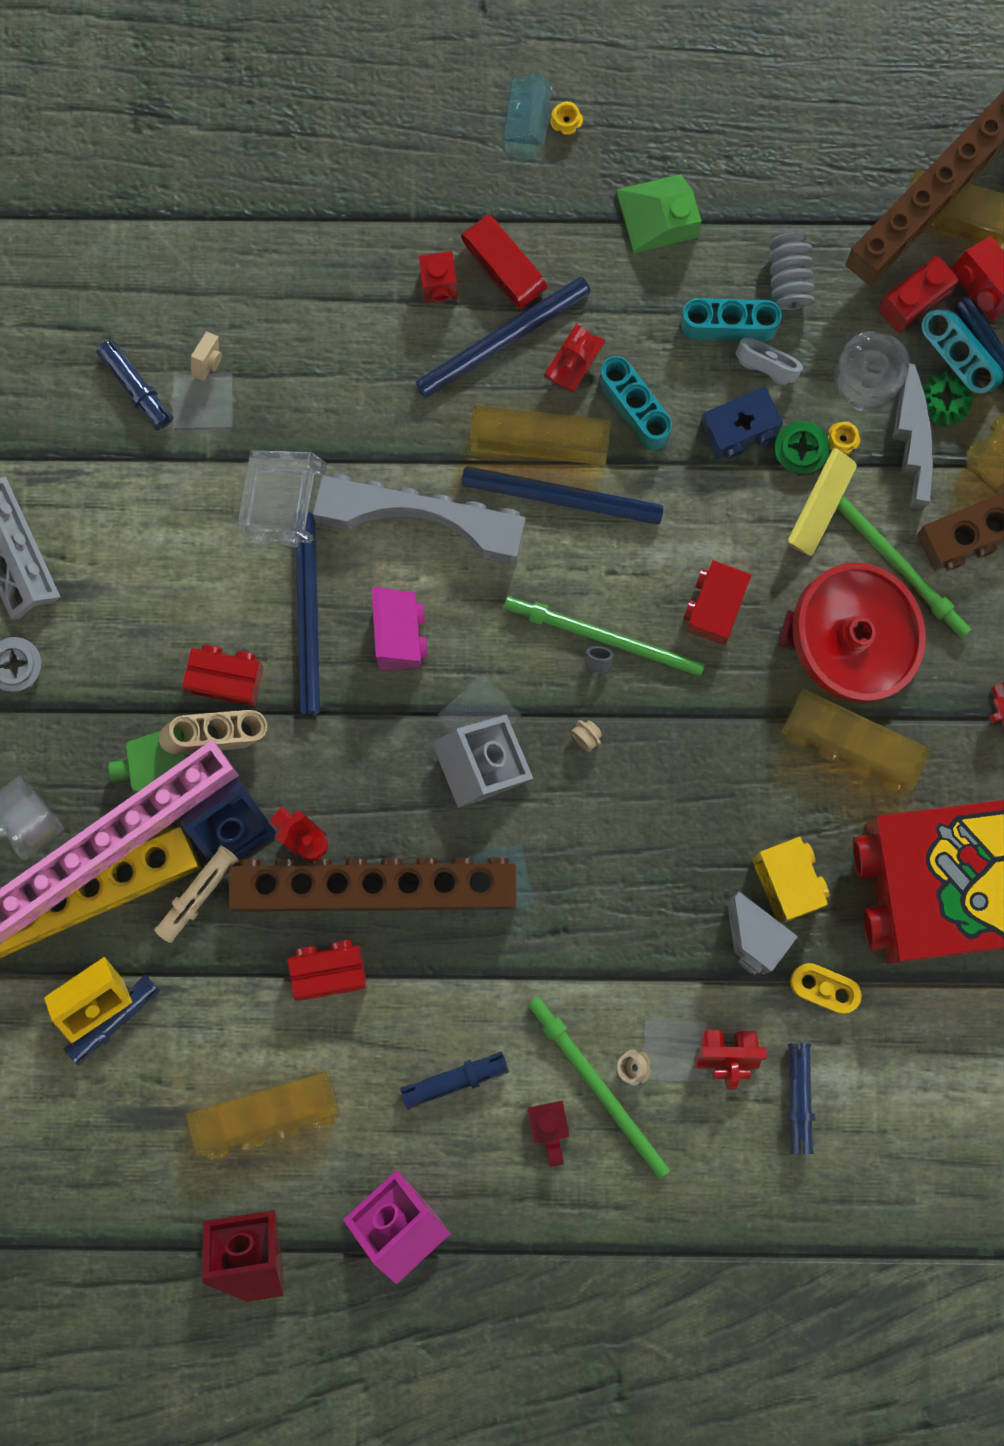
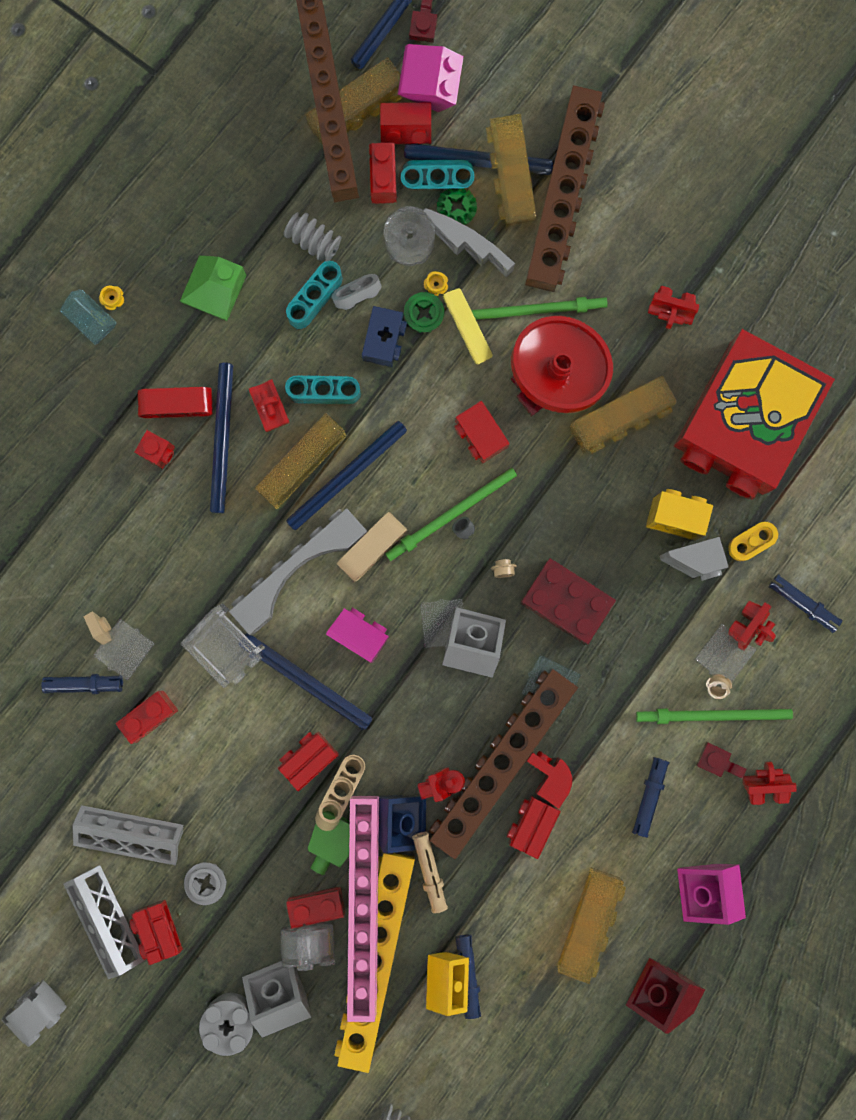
camera: 55 degrees left, 5 degrees up
none -> red brick [115,691,178,744]
none -> red brick [286,886,345,929]
none -> tan beam [337,512,408,582]
none -> dark red brick [520,558,616,645]
none -> red brick [526,751,572,809]
none -> red hips [742,761,796,805]

